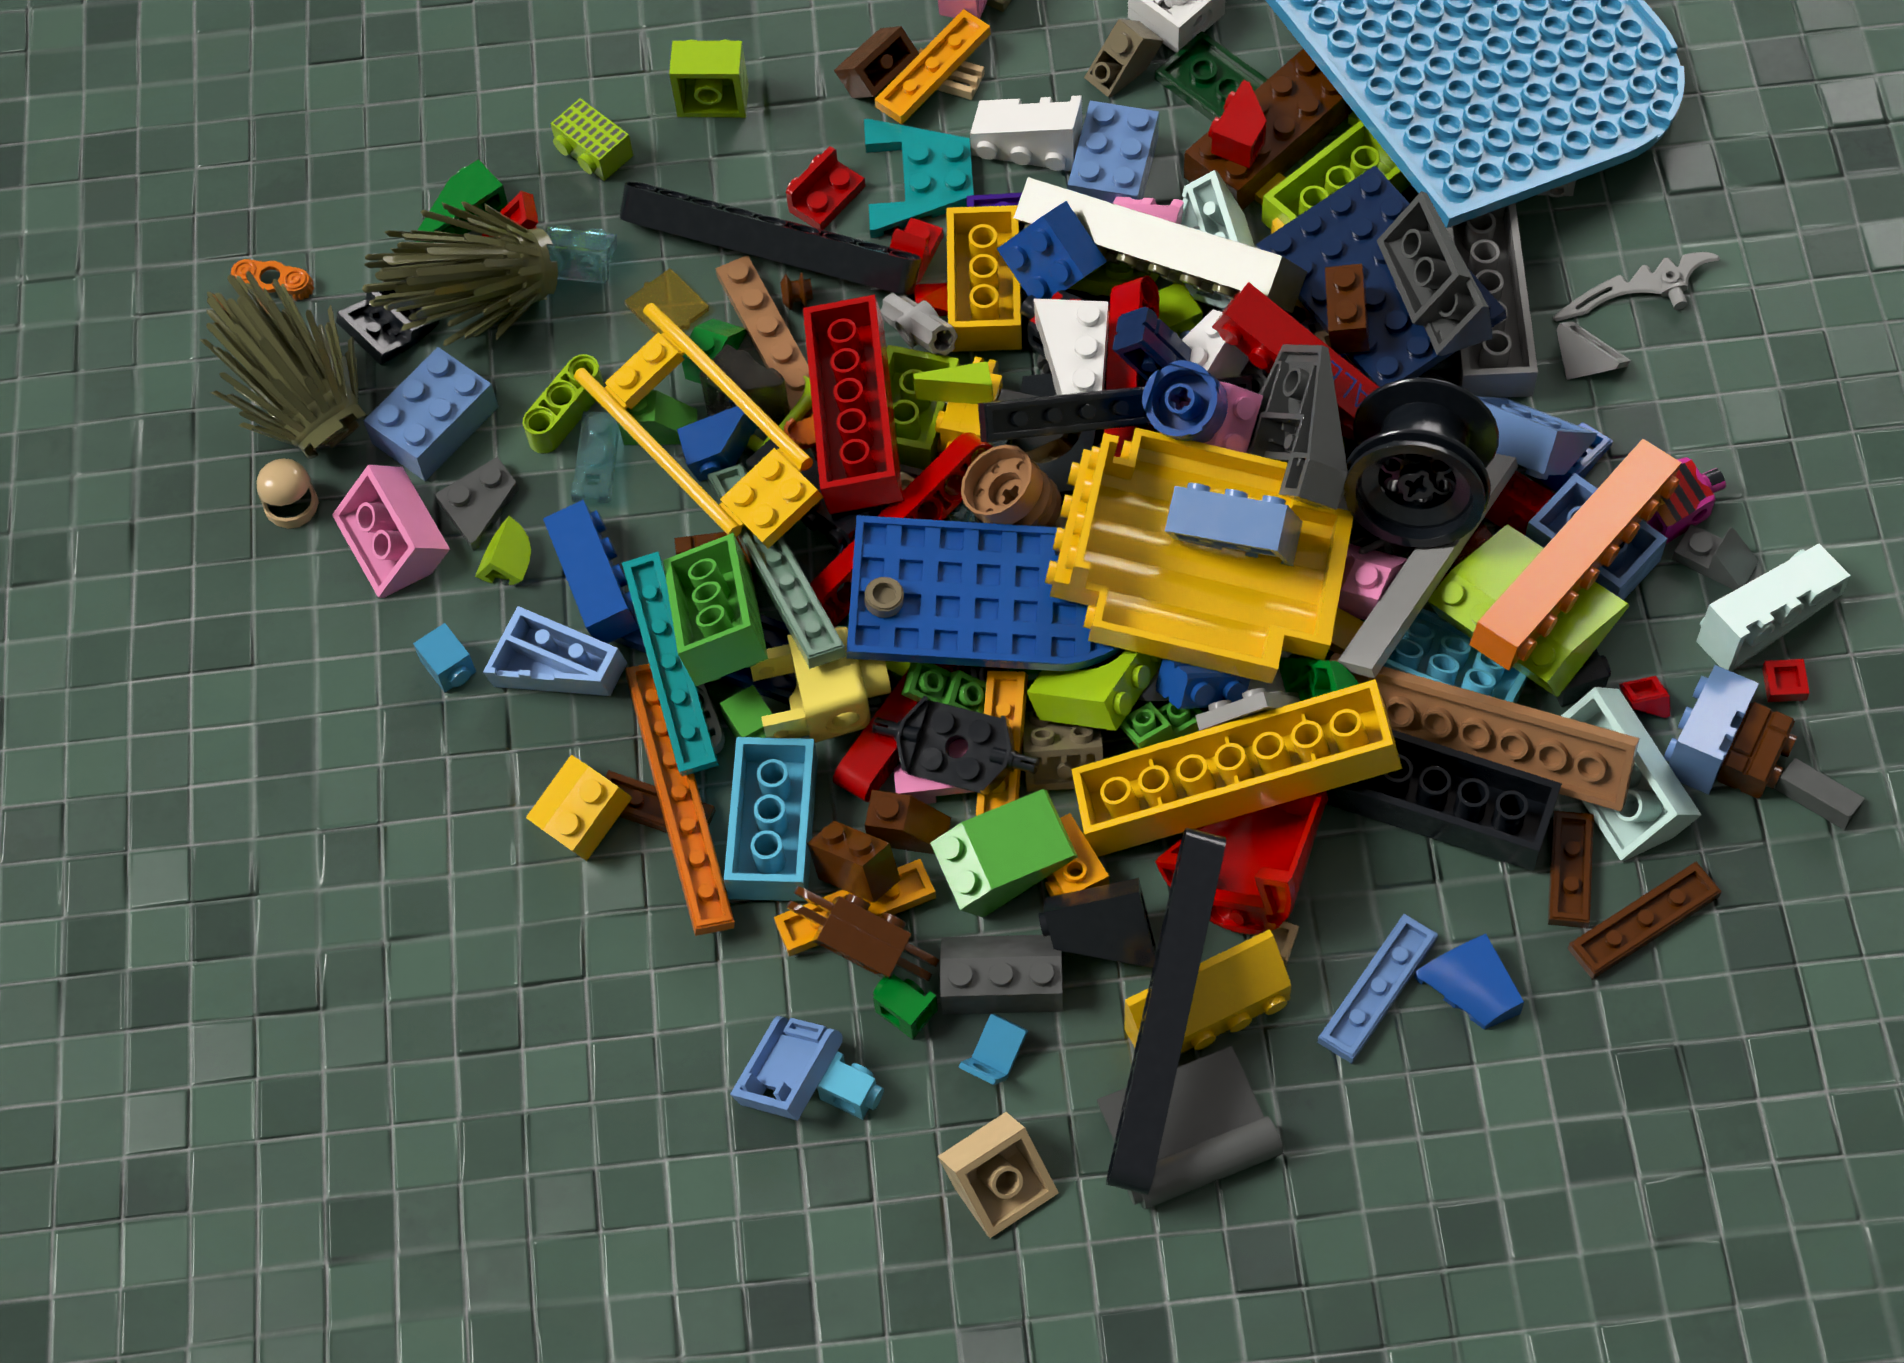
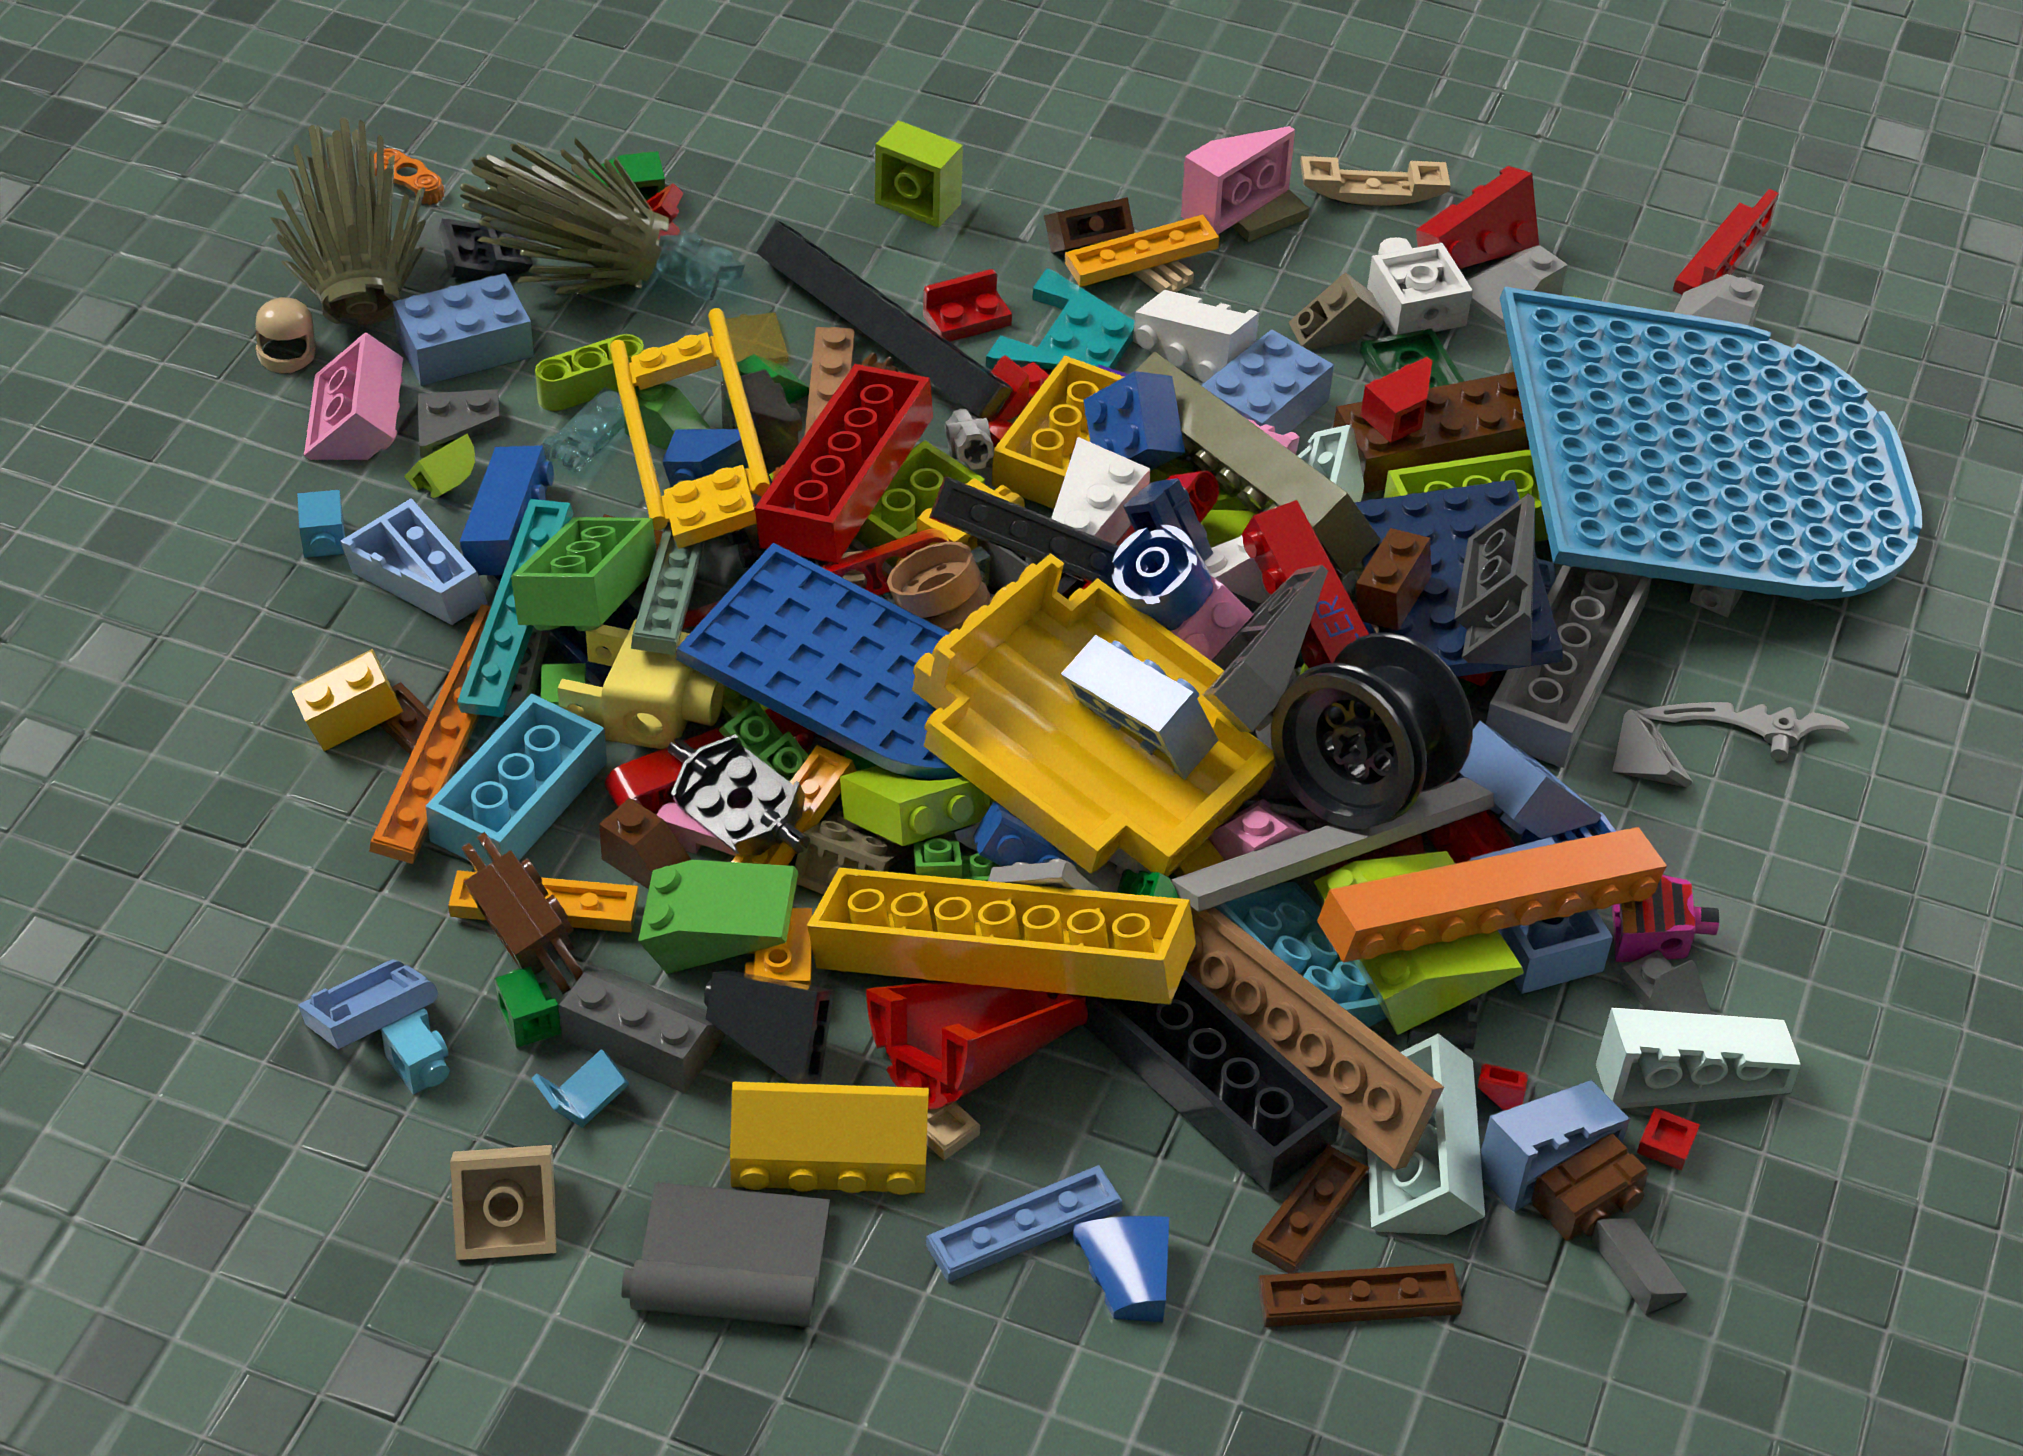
camera: 20 degrees right, 15 degrees down
lime brick [550,98,634,181] -> none
reddish brown brick [807,821,901,903] -> none
dark tan tile [865,577,904,618] -> none
lime slope [913,362,993,404] -> none
black beam [1106,828,1226,1195] -> none

